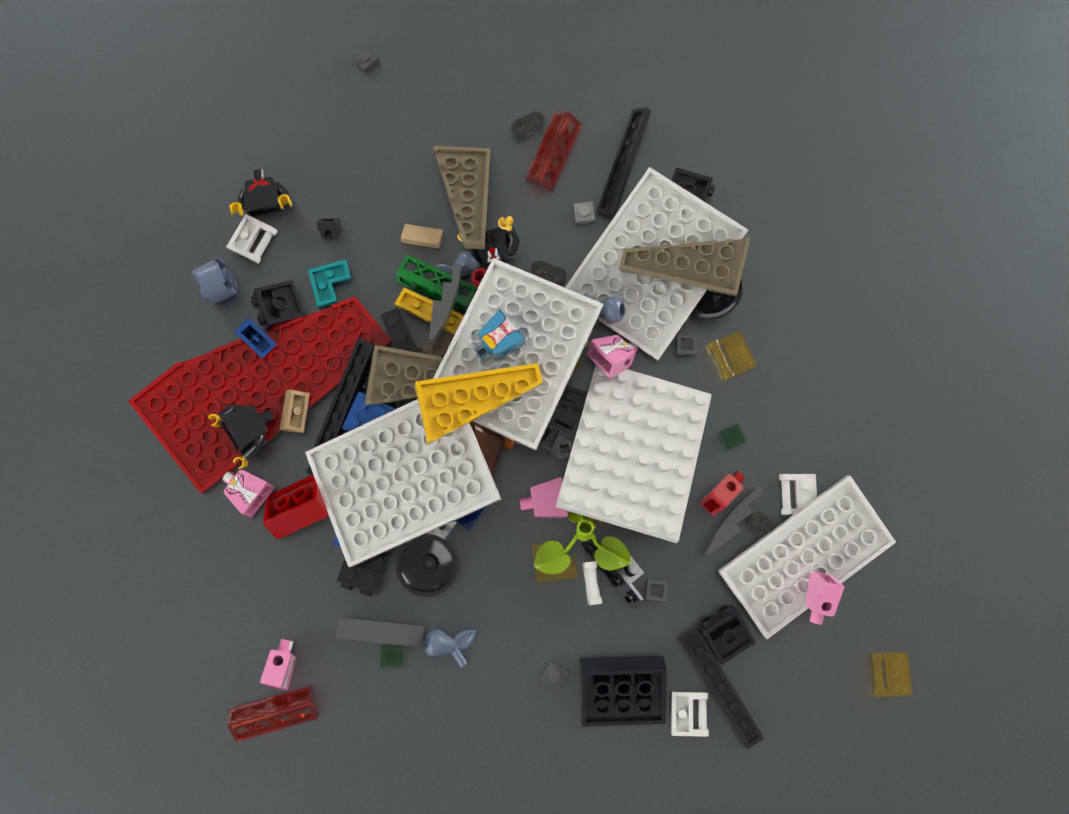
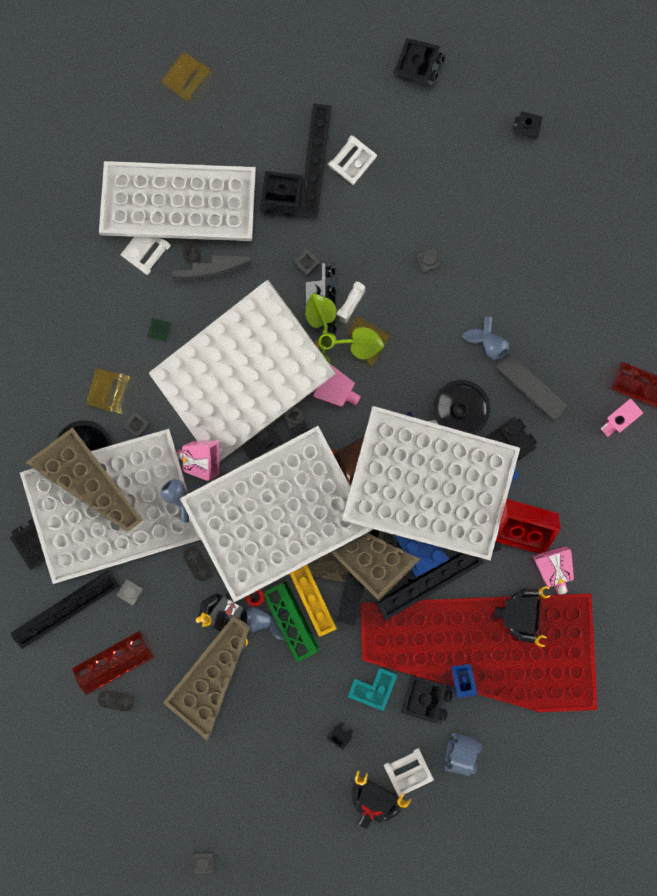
camera: 140 degrees left, 5 degrees up
tan slope [280,389,310,433] -> none
clear green plate [380,645,402,667] -> none
tan slope [401,224,443,249] -> none
yellow wing [415,363,543,445] -> none
dark grey slope [429,264,462,345] -> none
torso [474,309,526,360] -> none
black slope [580,656,667,727] -> none
red torso [699,471,745,516] -> none
bright pink torso [805,571,845,625] -> none

